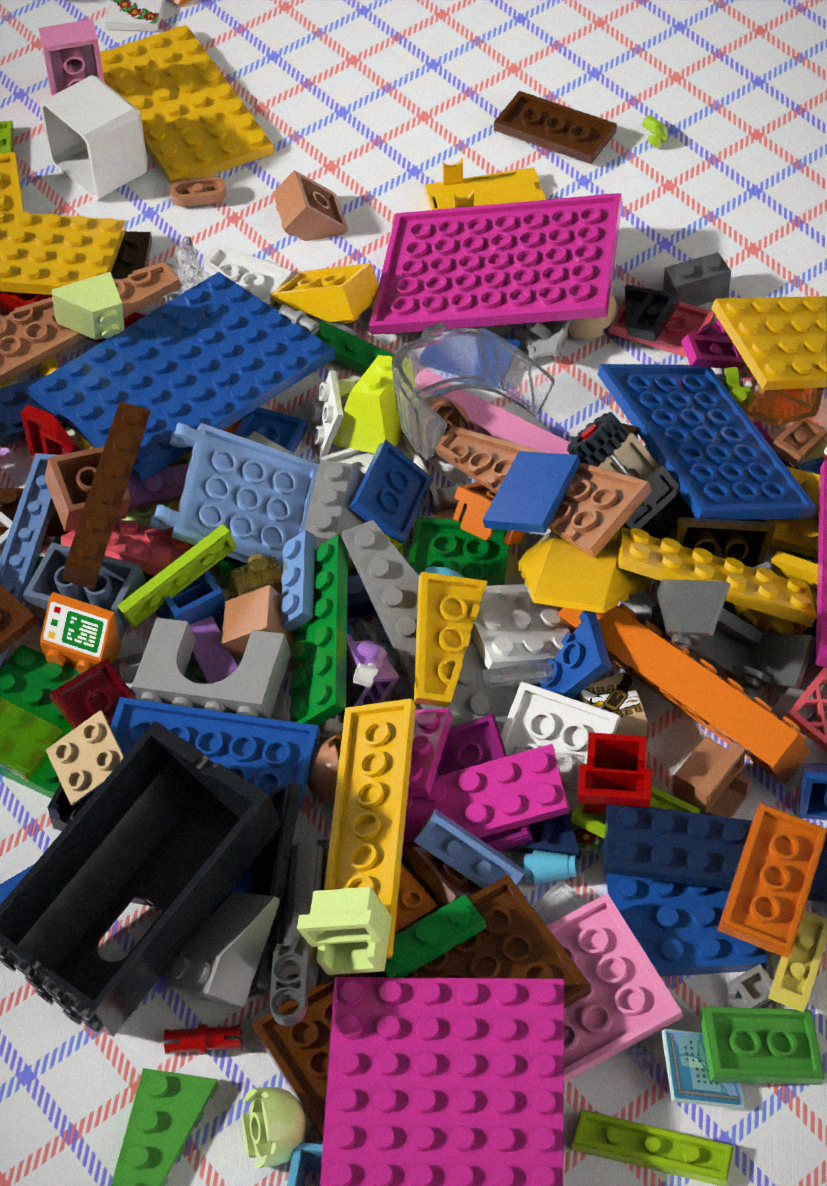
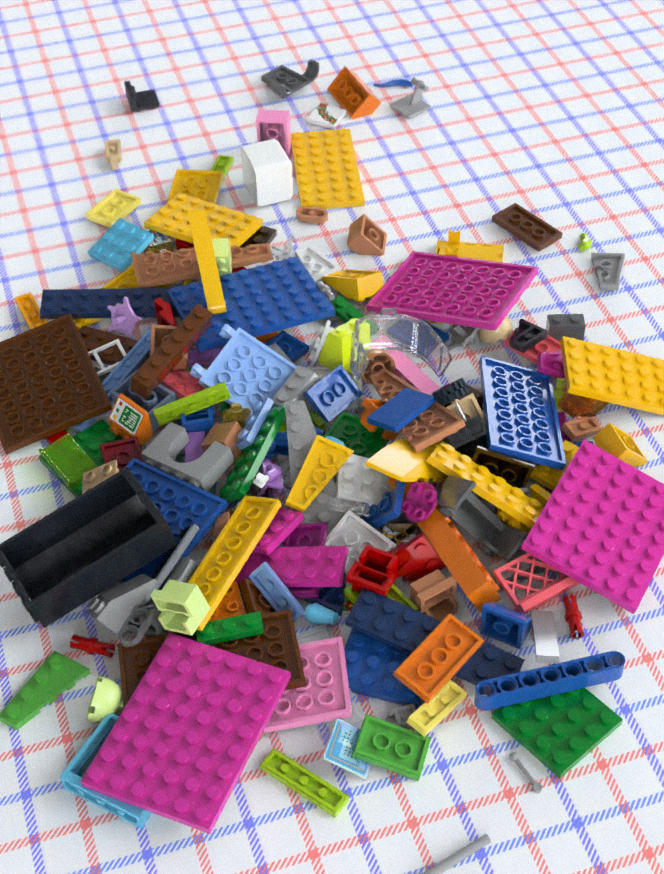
camera: 20 degrees right, 5 degrees down
none -> yellow beam [187,207,227,315]
none -> red plate [389,532,446,582]
none -> dark pink dish [401,482,437,522]
none -> light grey wing [591,253,625,291]

